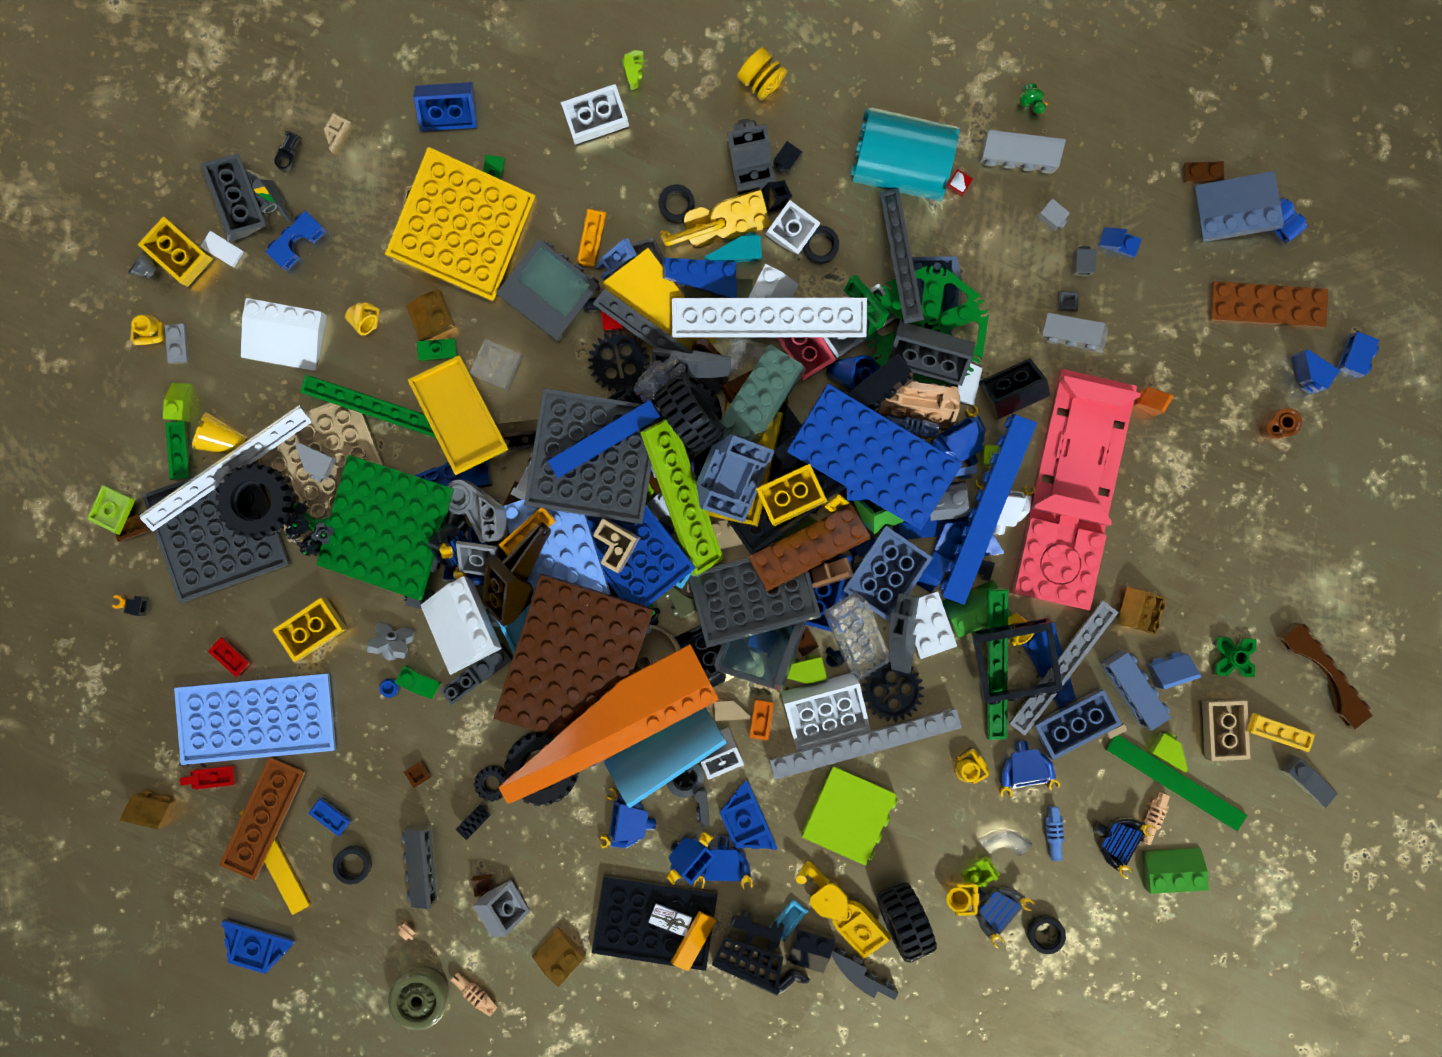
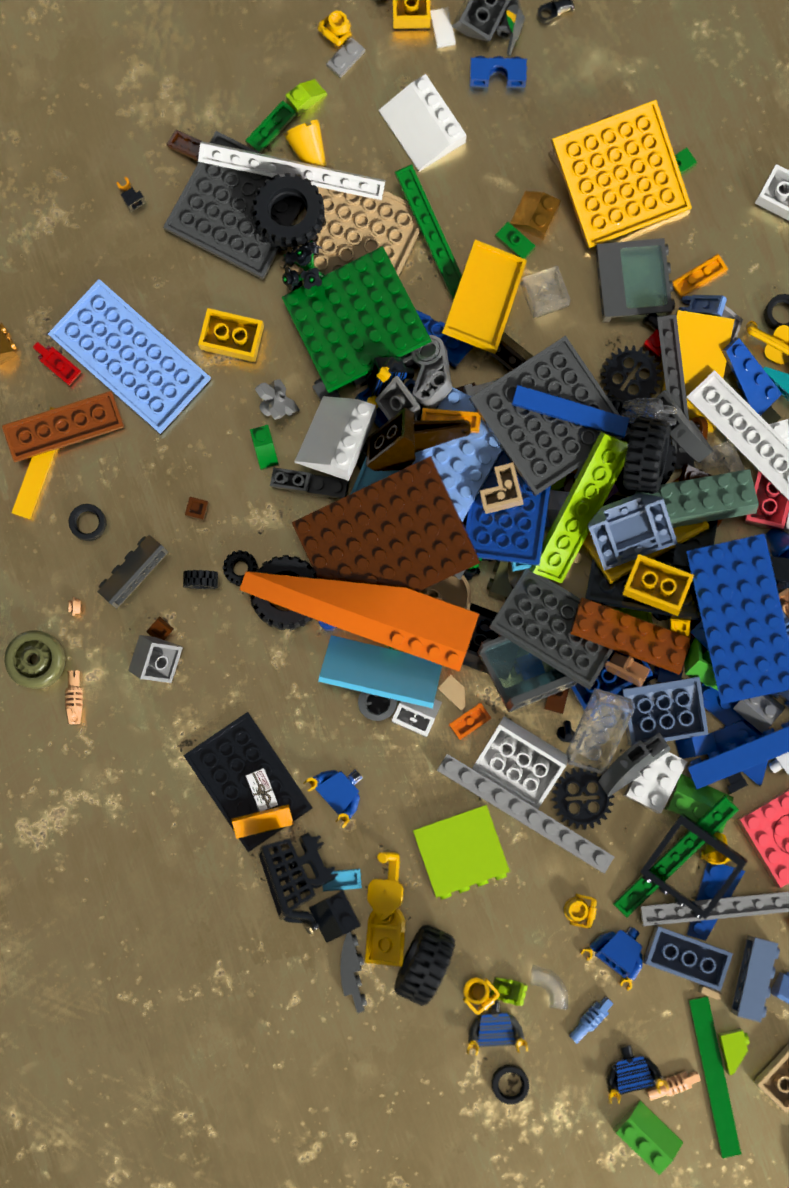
camera: 45 degrees right, 5 degrees down
lime tile [87,484,136,535] -> none
red plate [208,637,251,677] -> none
light grey slope [296,442,337,482] -> none
blue plate [308,797,352,837] -> none
tan tile [324,112,351,153] -> none
yellow piece [345,302,379,335] -> none
blue plate [379,678,399,698] -> none
blue slope [413,82,477,131] -> none
pearl gold slope [532,927,586,987] -> none
blue torso [600,788,656,848] -> none
blue torso [666,831,716,885] -> none
dark grey plate [695,786,710,827] -> none
blue wing [719,780,778,850] -> none
lime slope [787,654,827,684] -> none

